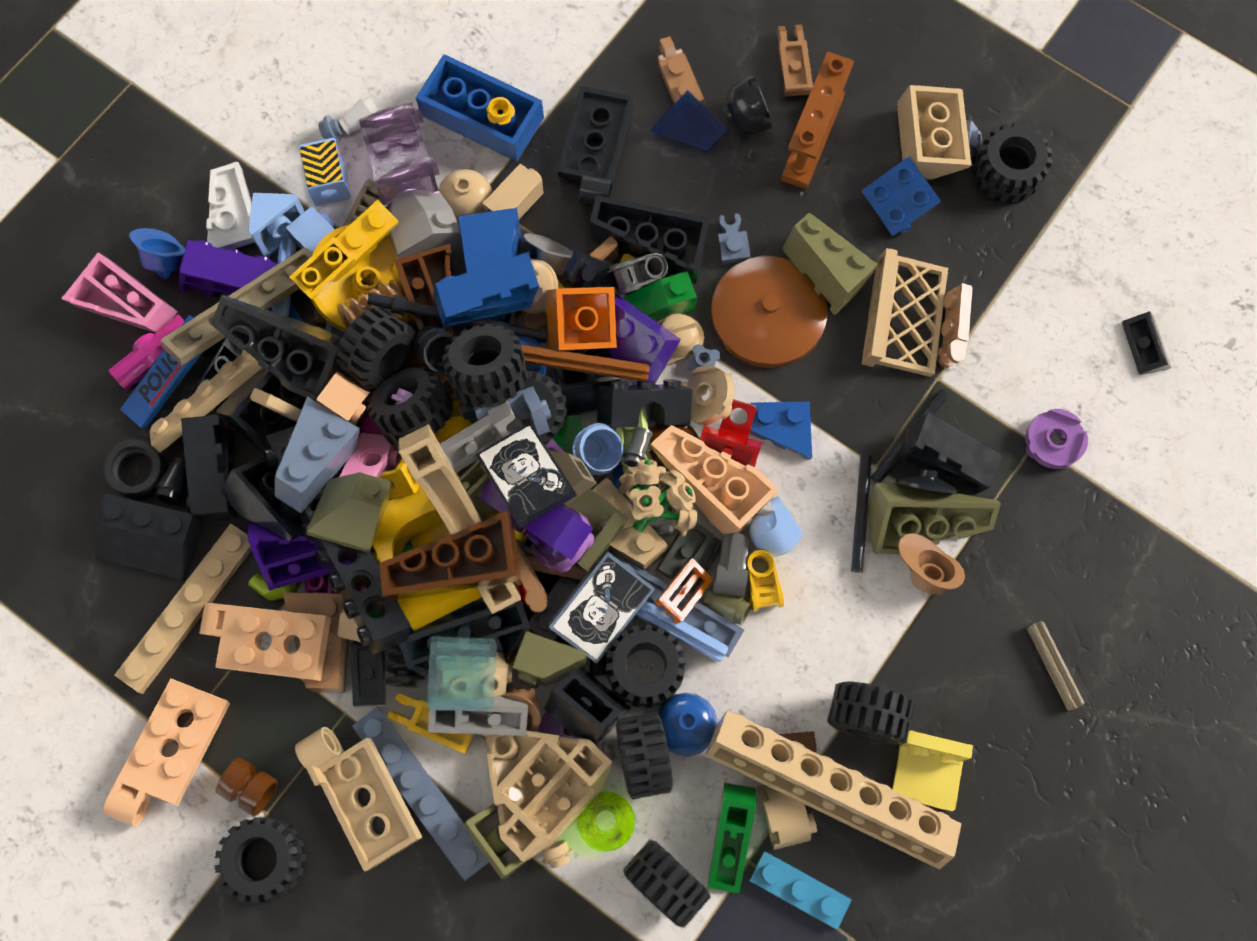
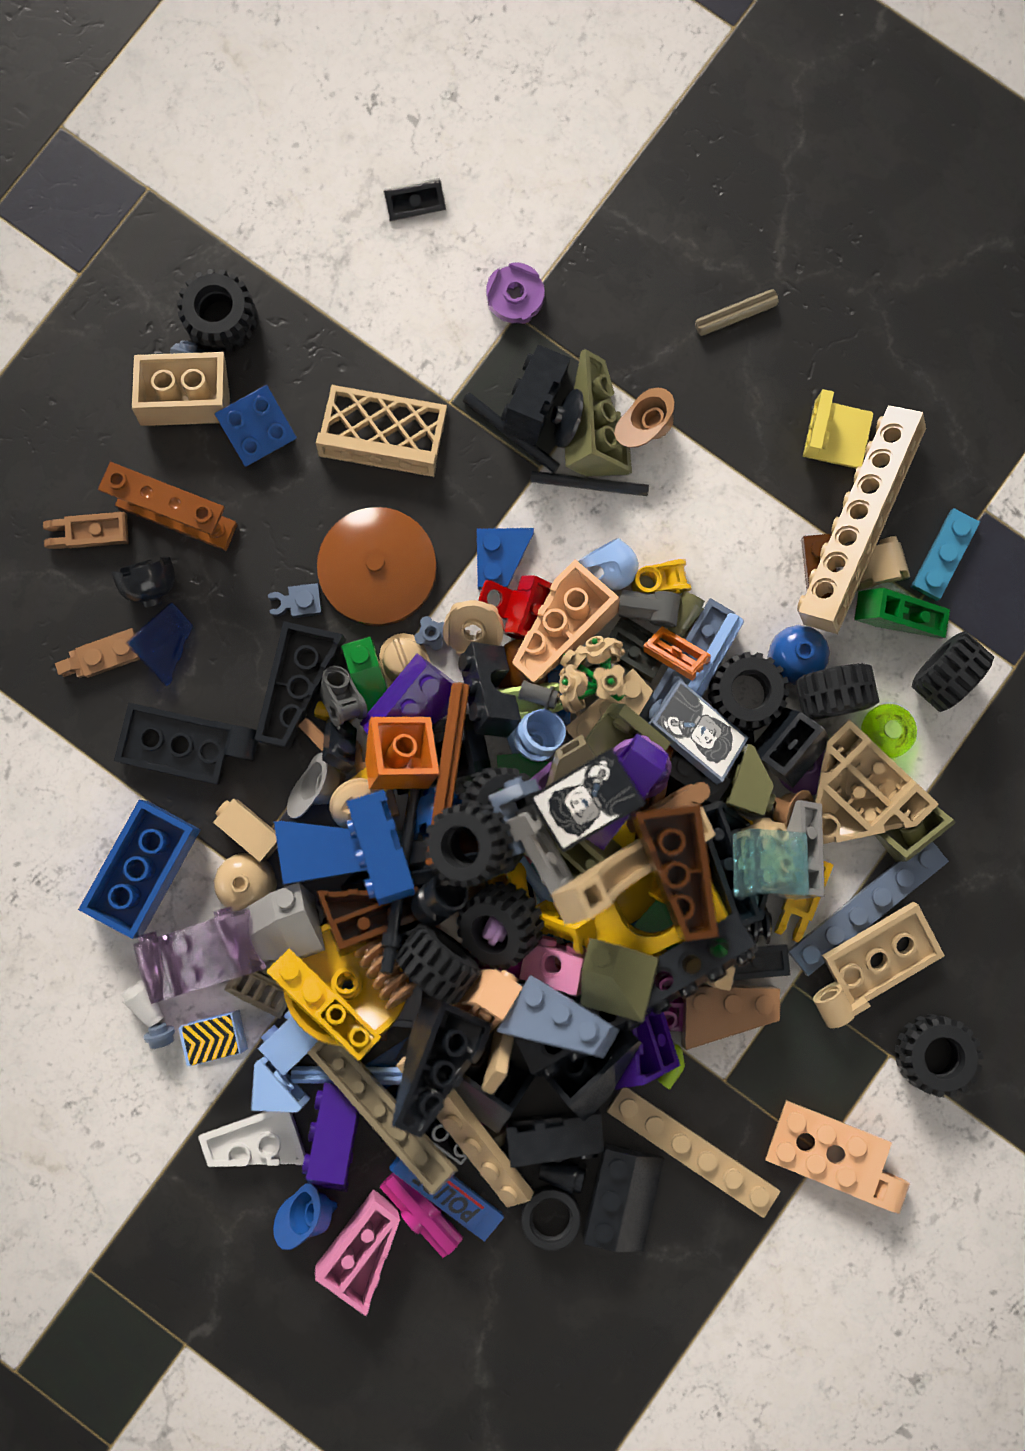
camera: 90 degrees left, 10 degrees up
light nougat hinge [199,603,331,681] -> none
reddish brown wheel [215,757,278,817] -> none
yellow plate [487,97,515,125] -> none
tan plate [542,840,573,868] -> none
olive wedge [782,212,878,316] -> none
black tyre [827,681,915,745] -> none
medium nougat hinge [937,283,972,368] -> none

